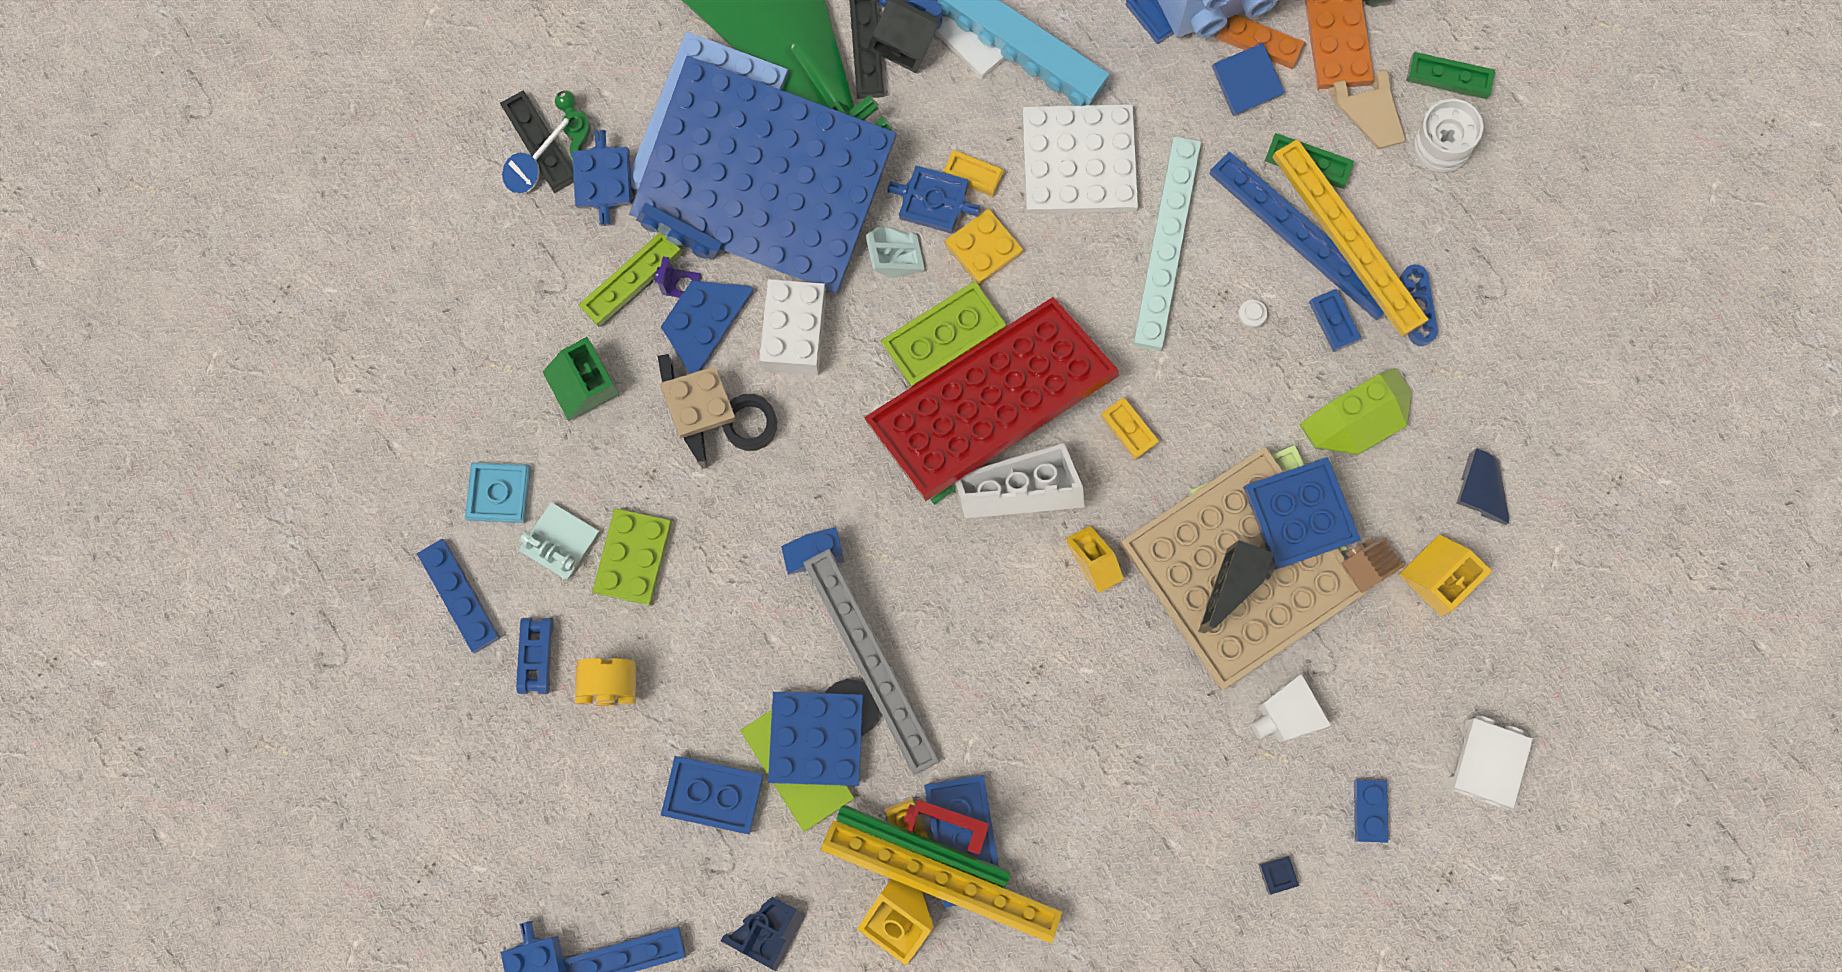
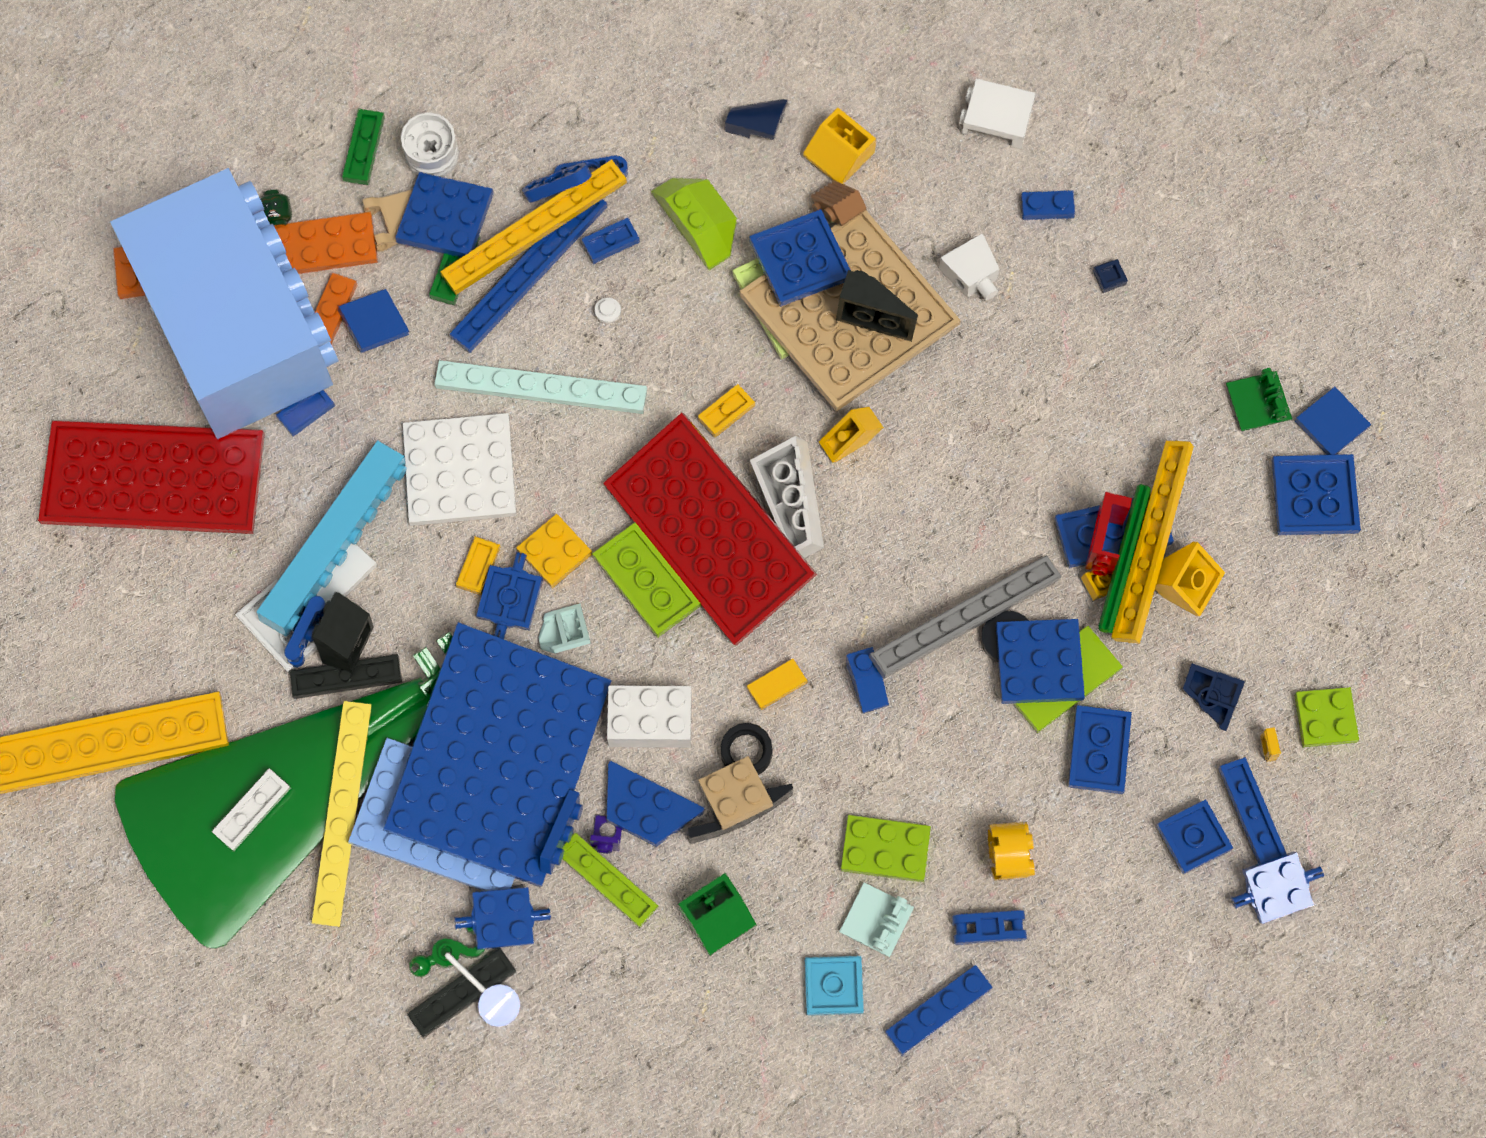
camera: 95 degrees left, 5 degrees down
none -> light yellow plate [312,701,372,927]
none -> blue plate [395,172,494,258]
none -> blue beam [522,162,592,203]
none -> yellow tile [747,659,807,710]
none -> blue plate [1156,800,1233,875]

